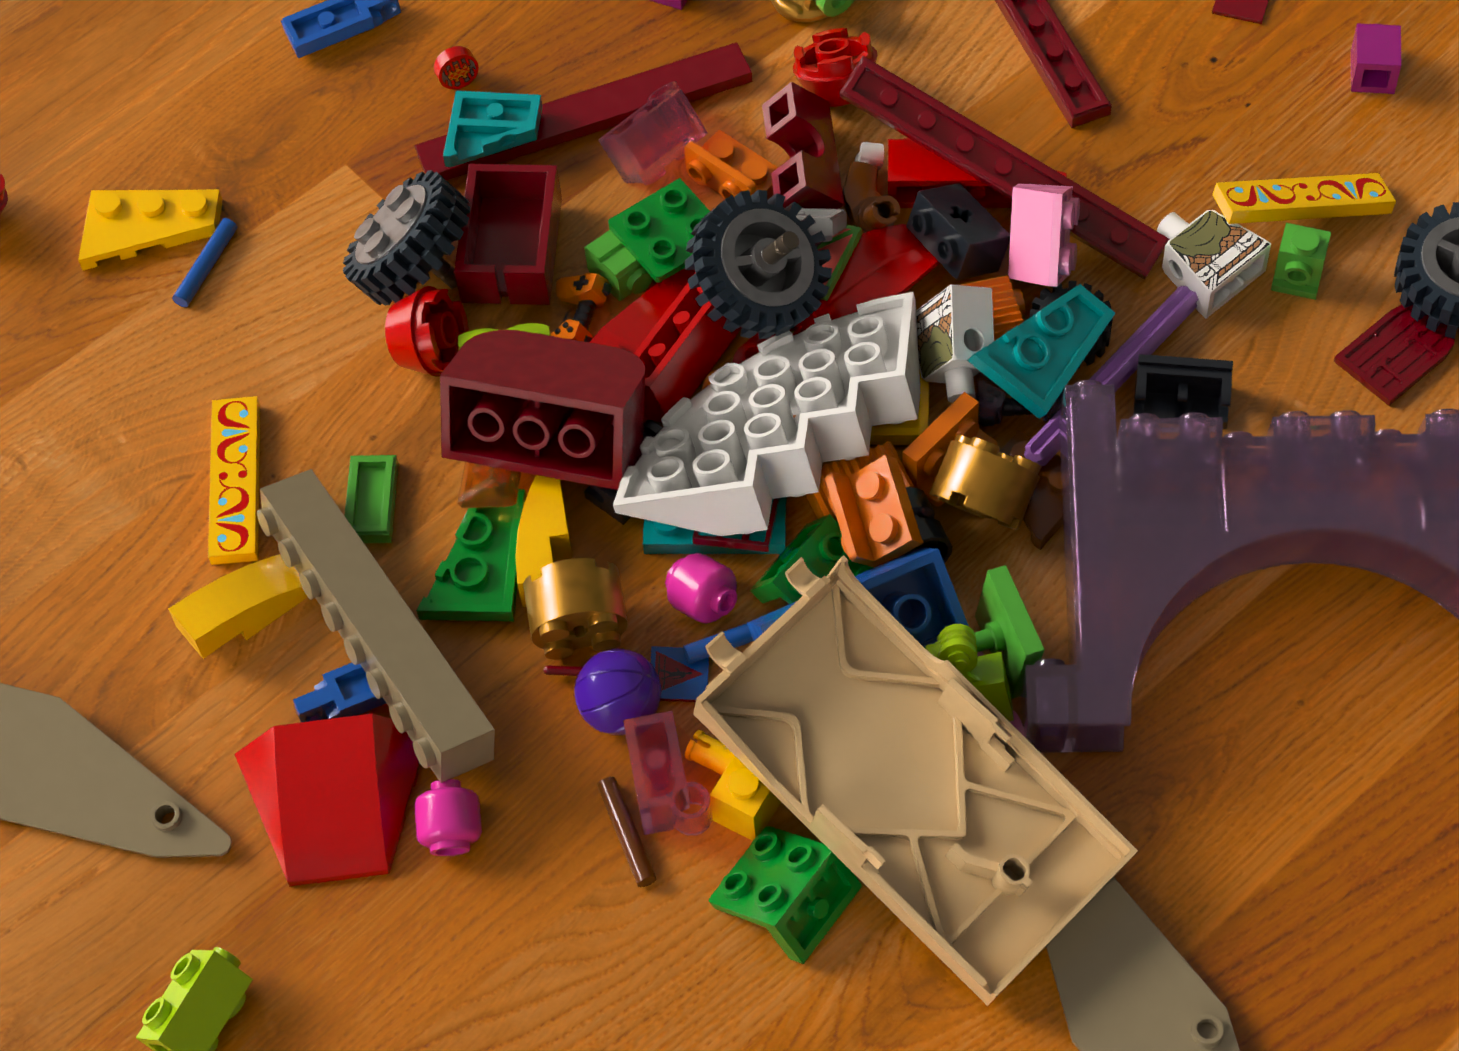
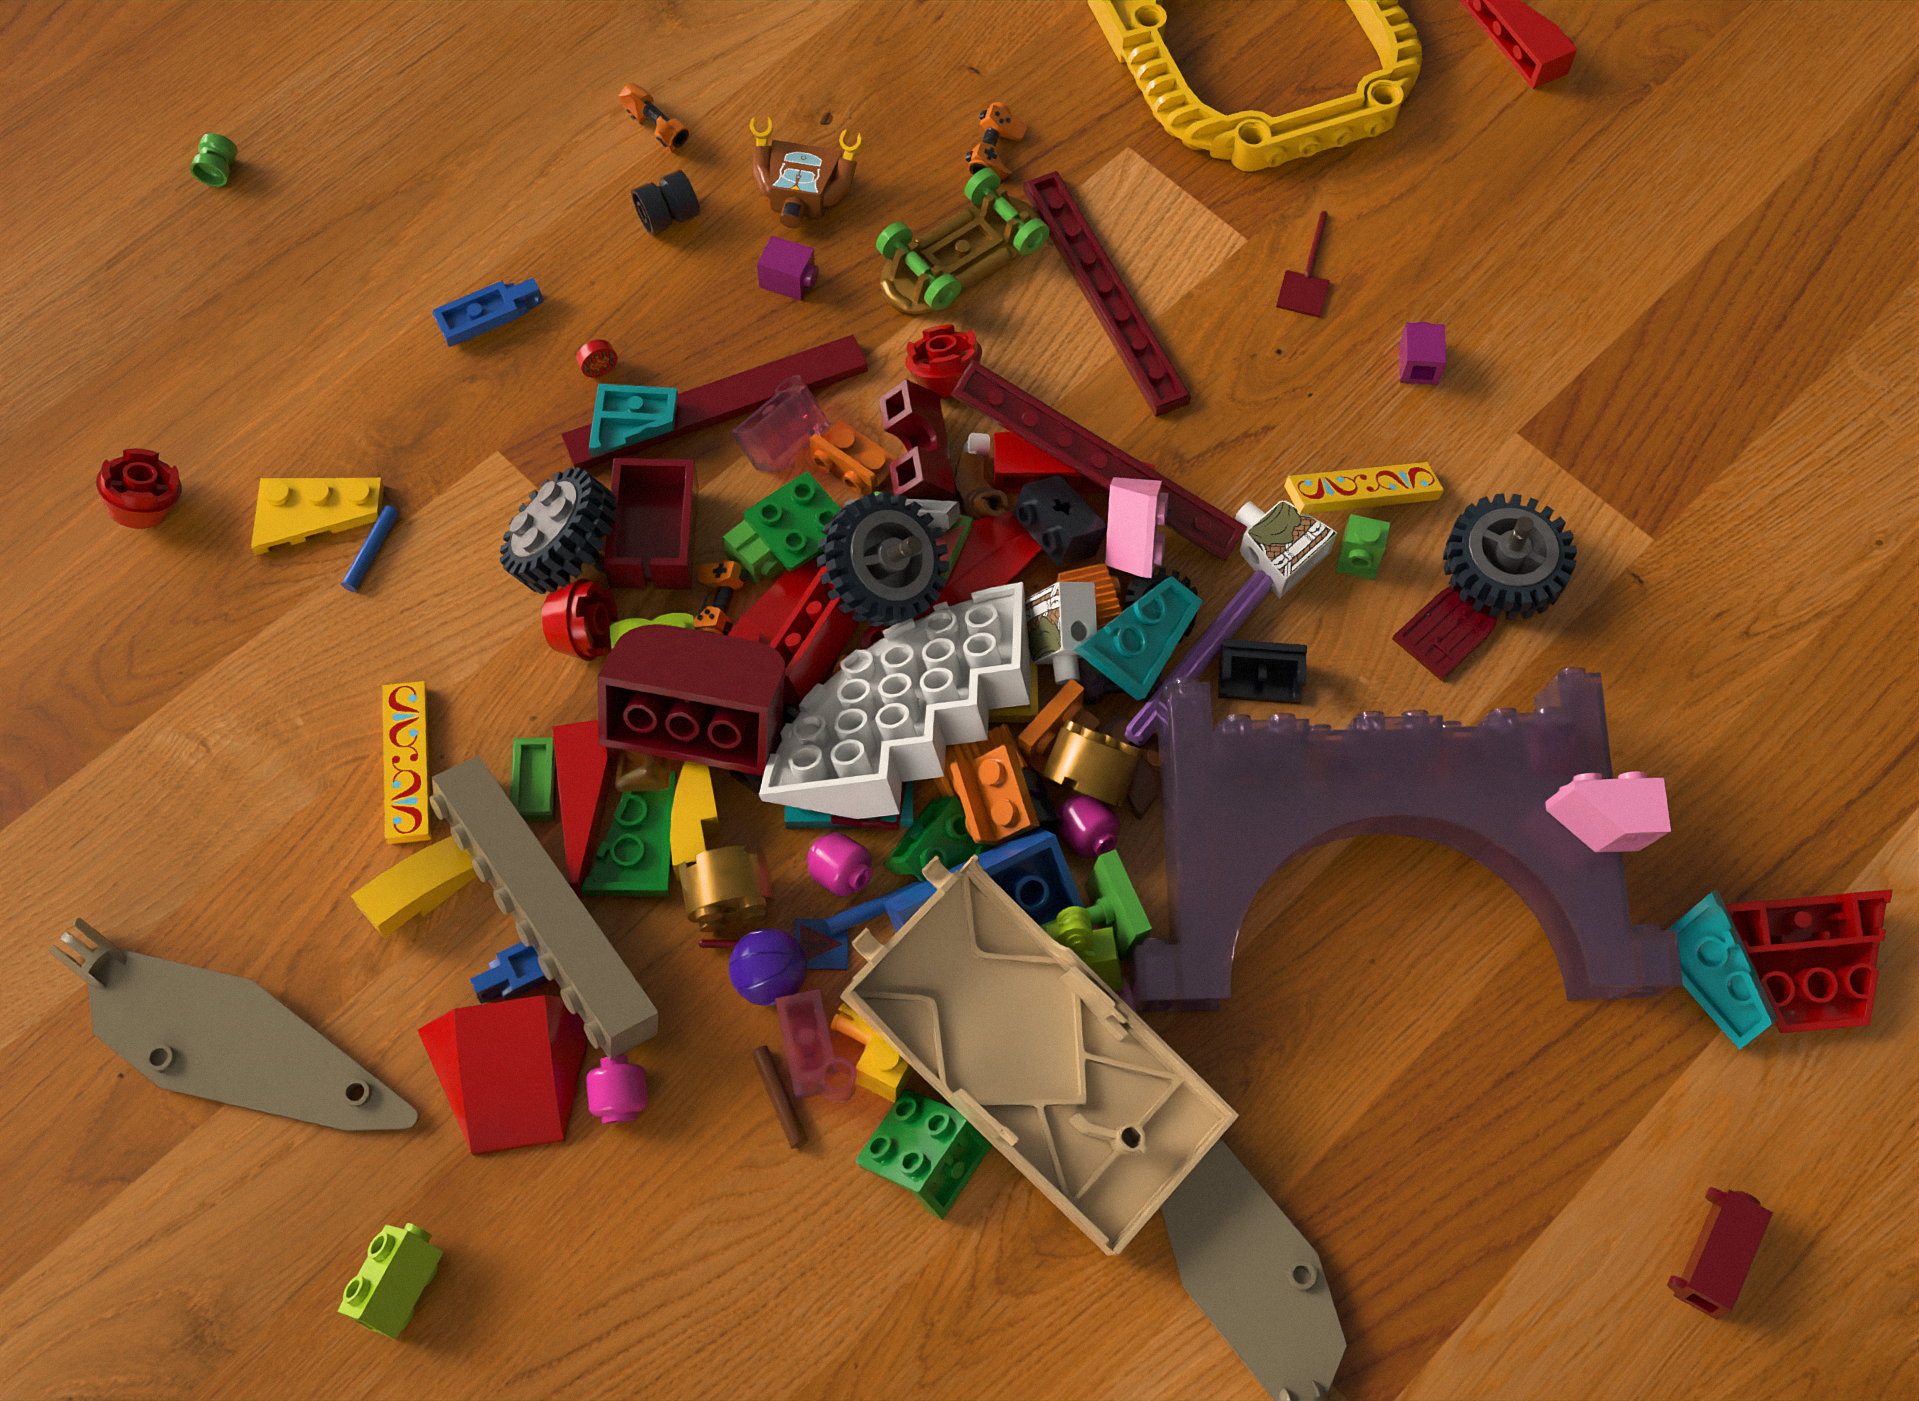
camera: 10 degrees left, 5 degrees up
none -> red slope [552,720,619,899]
none -> dark pink head [1057,795,1120,858]

